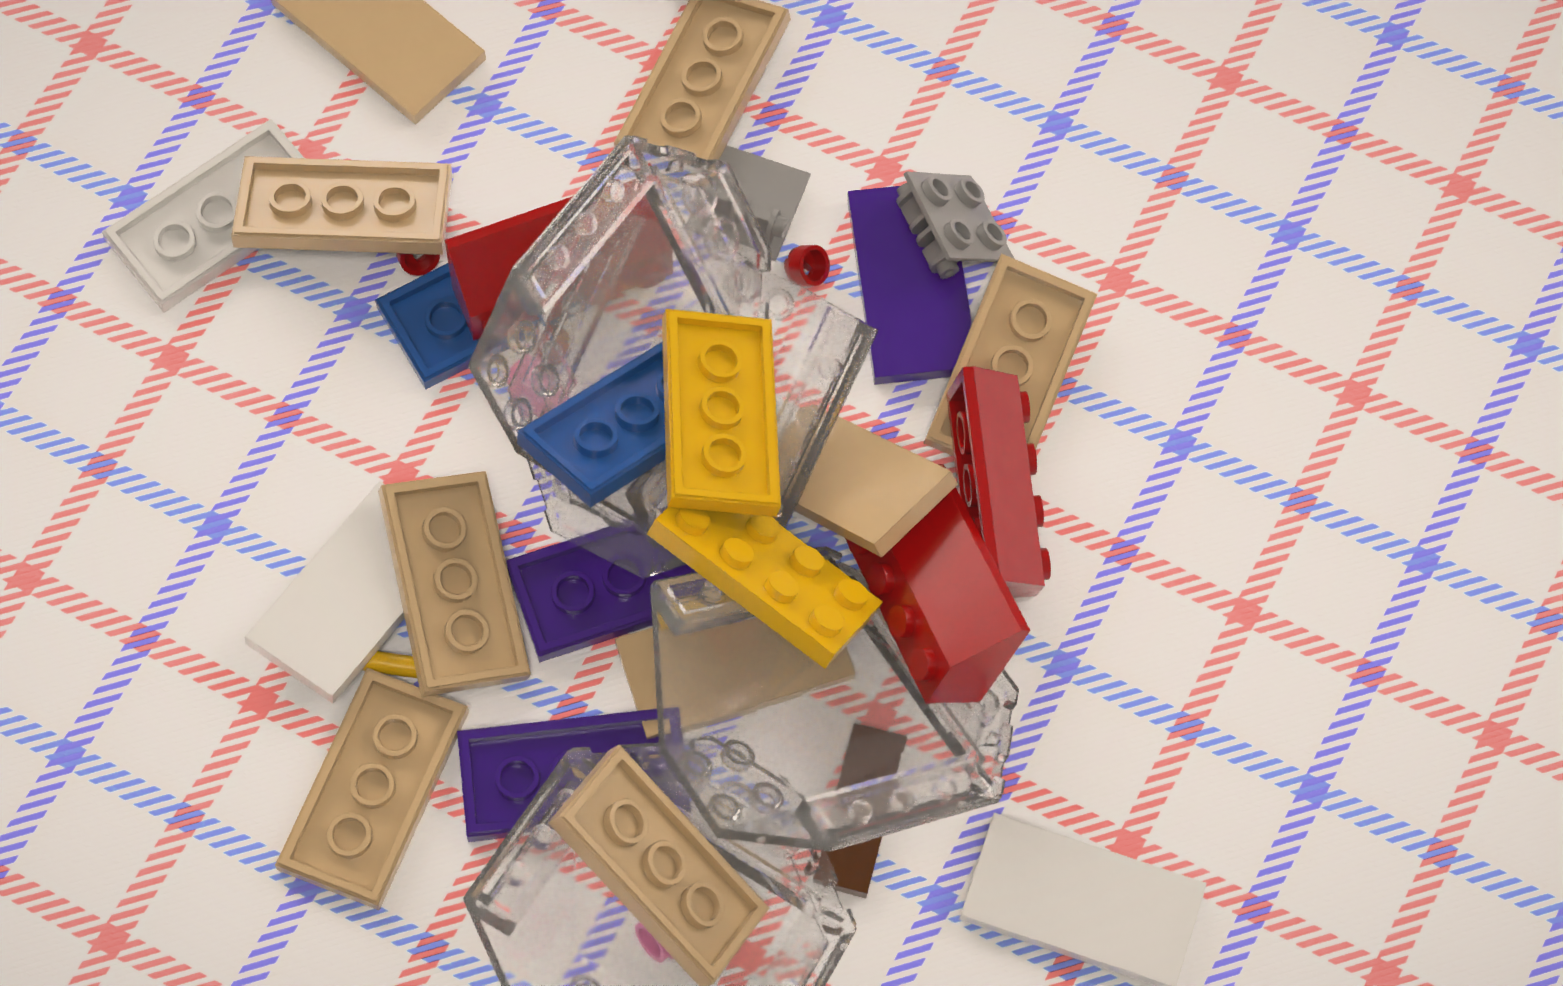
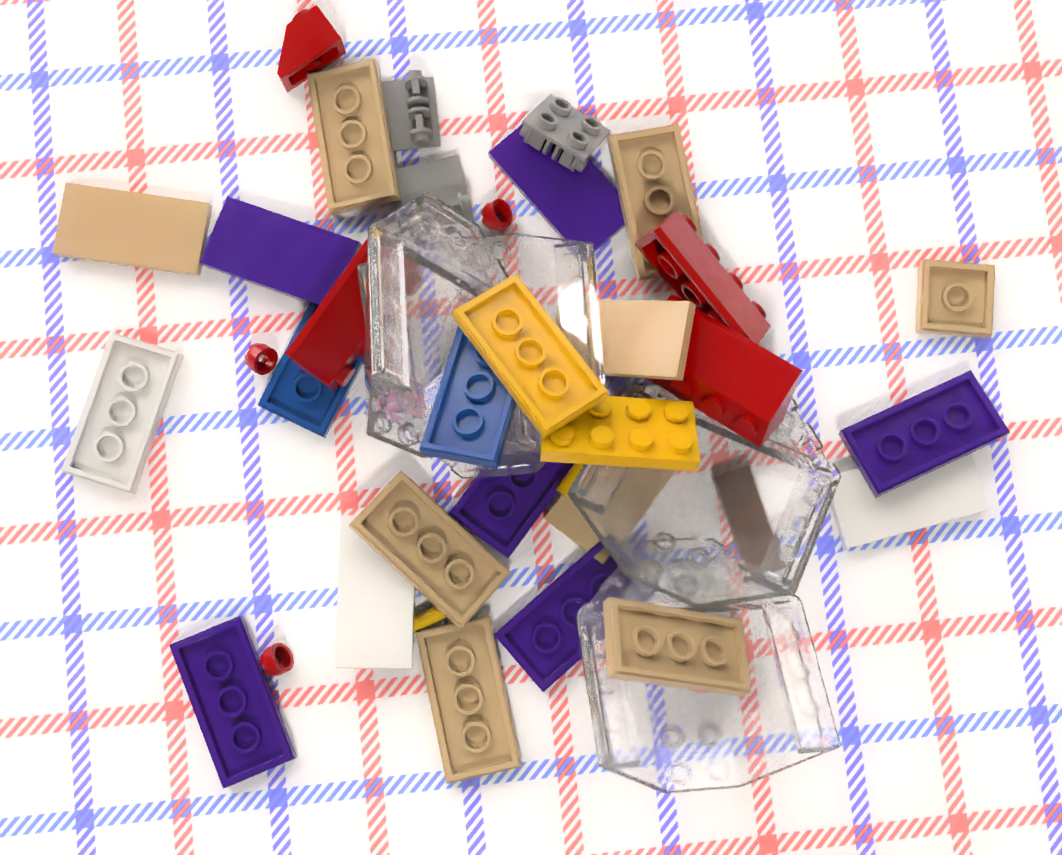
camera: 35 degrees left, 15 degrees up
tan tile [231,156,452,255] -> none
none -> dark purple tile [169,615,297,789]
none -> dark purple tile [199,196,362,307]
none -> red hinge [259,643,294,676]
none -> light grey hinge [382,70,441,151]
none -> dark purple tile [838,370,1010,498]
none -> tan tile [915,259,995,339]

